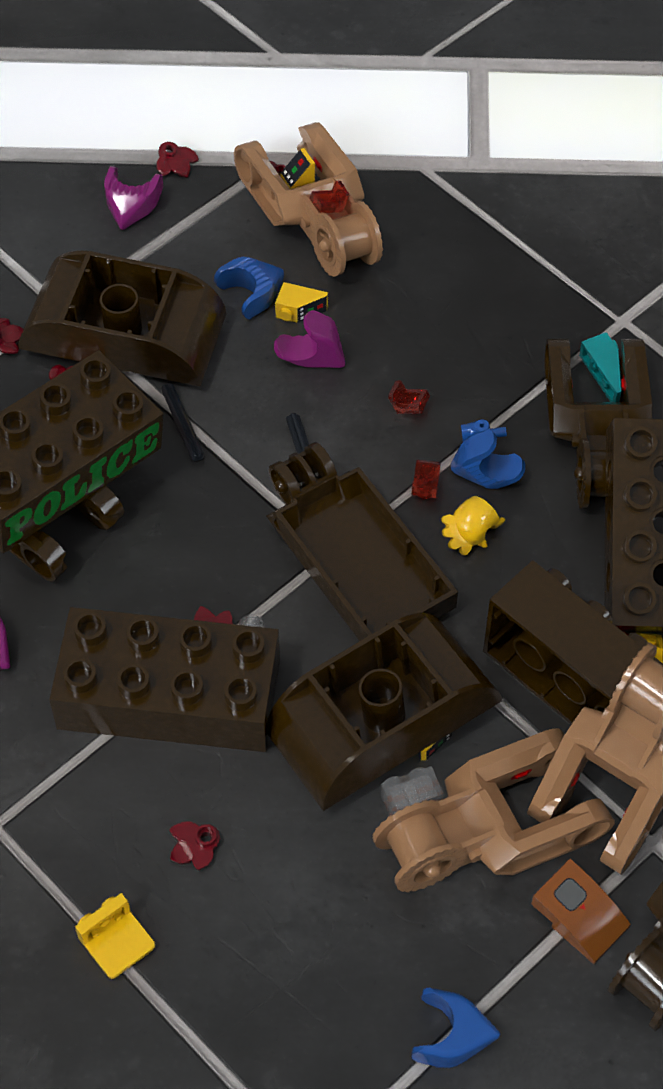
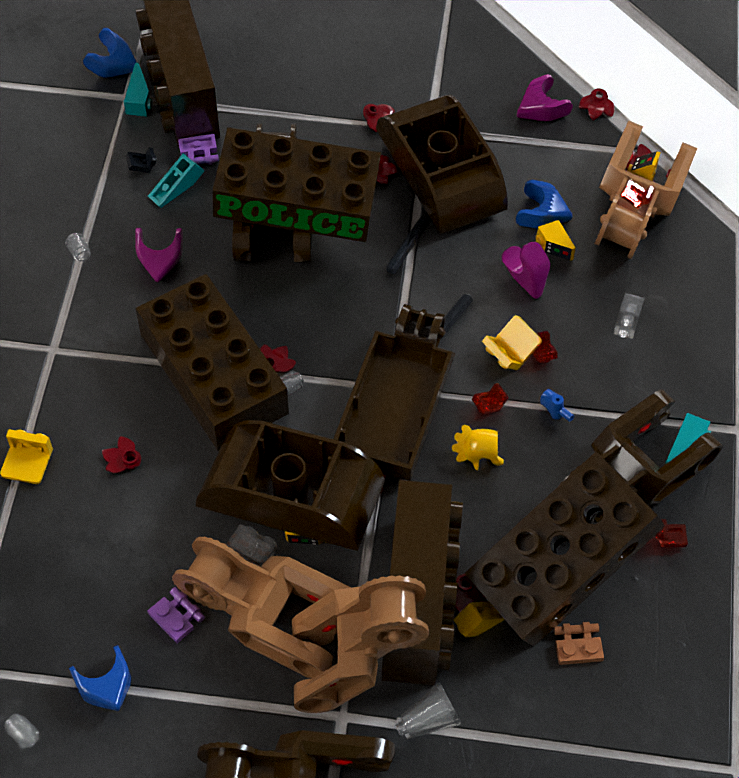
camera: 50 degrees right, 0 degrees up
blue animal [451,429,525,489] -> none
dark orange slope [531,859,631,964] -> none
none -> medium lavender plate [147,587,205,643]
none -> yellow bracket [482,315,542,370]
none -> clear brick [614,293,645,339]

